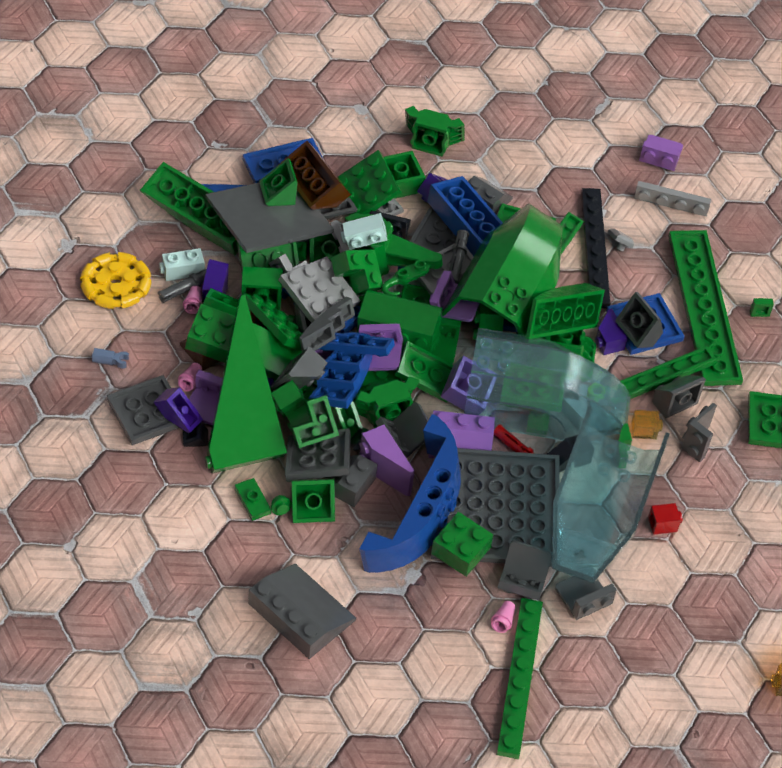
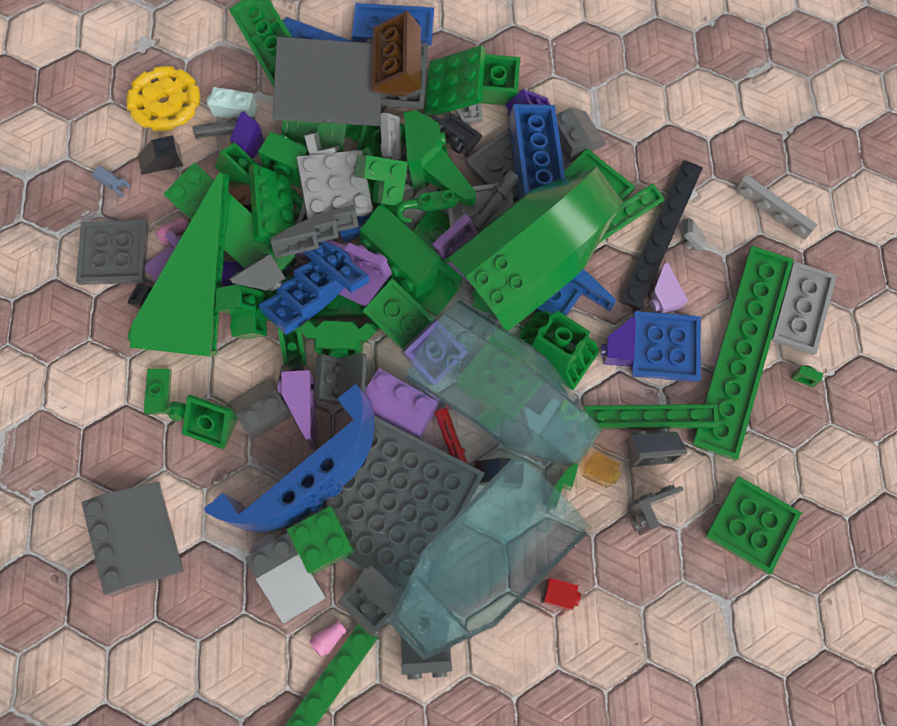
camera: 30 degrees right, 20 degrees up
dark purple slope [154,387,203,433] -> none
bright pink cone [183,286,202,314] -> none
green slope [259,158,297,206] -> none
dark grey plate [285,428,351,482] -> none
green brick [290,395,339,448] -> none
light aqua brick [341,213,388,250] -> none
green slope [405,106,465,157] -> none
green slope [526,283,605,339] -> none
dark grey slope [615,292,663,348] -> none
medium lavender bracket [639,135,683,171] -> none
none -> black slope [138,135,183,175]
none -> slope [245,533,326,624]
none -> lavender slope [650,263,688,314]
none -> light grey plate [771,261,837,356]

